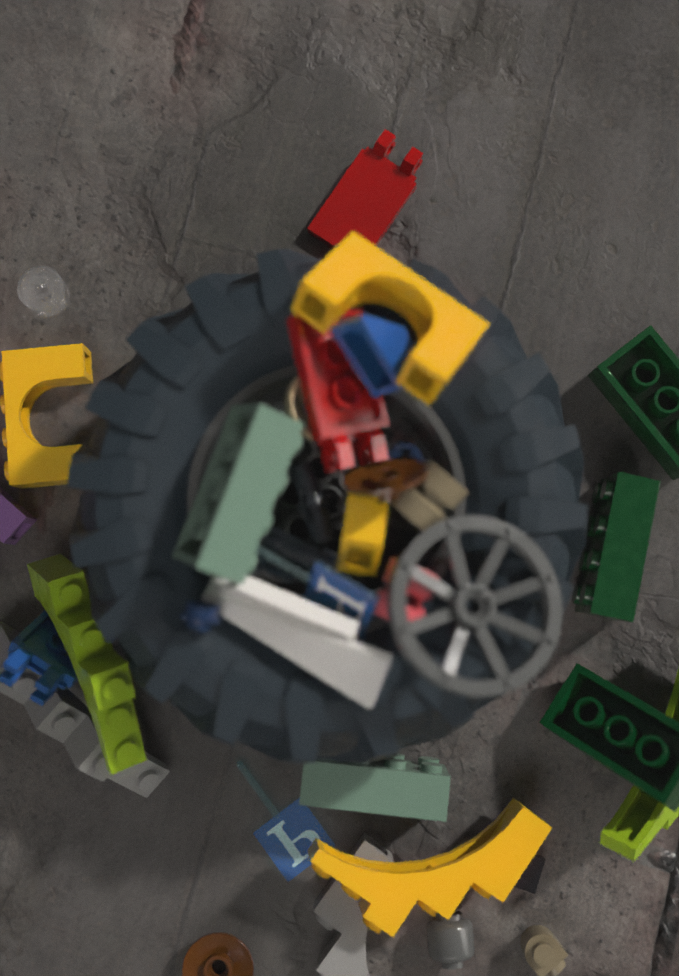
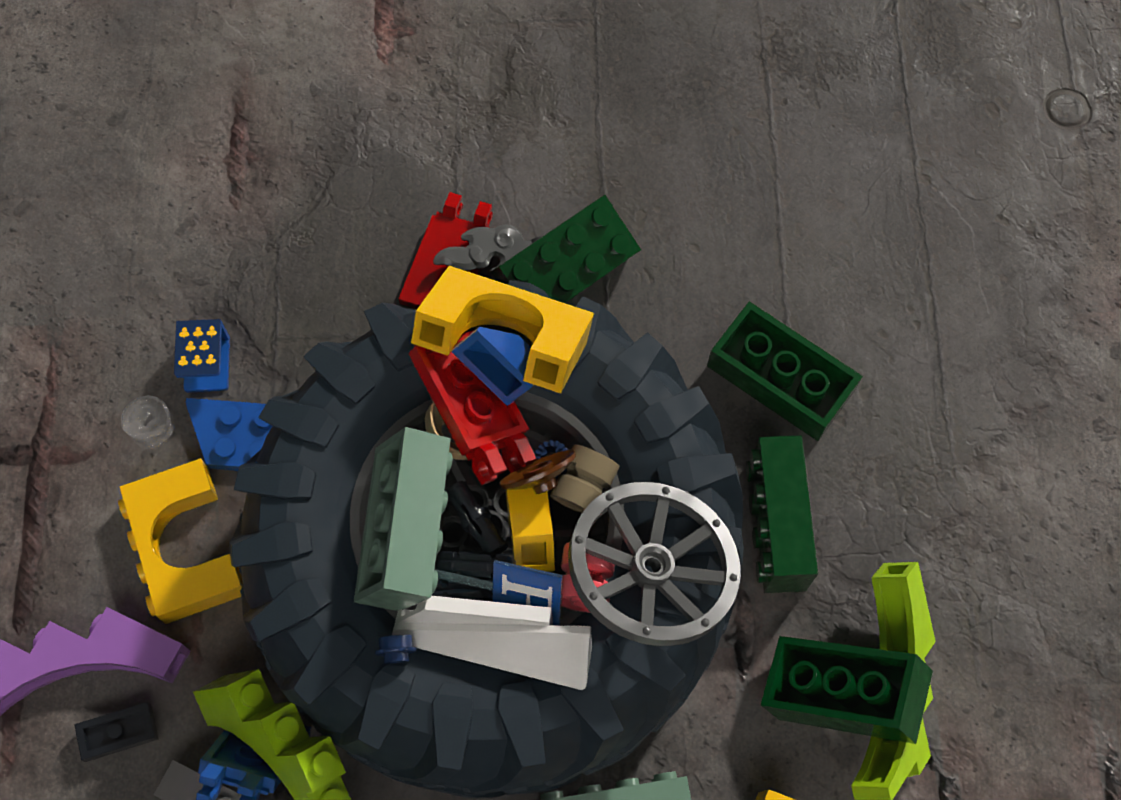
camera: 25 degrees left, 15 degrees down
none -> piece [174,319,230,393]
none -> blue wing [185,398,272,471]
none -> dark grey piece [433,224,542,274]
none -> dark green brick [490,195,641,303]

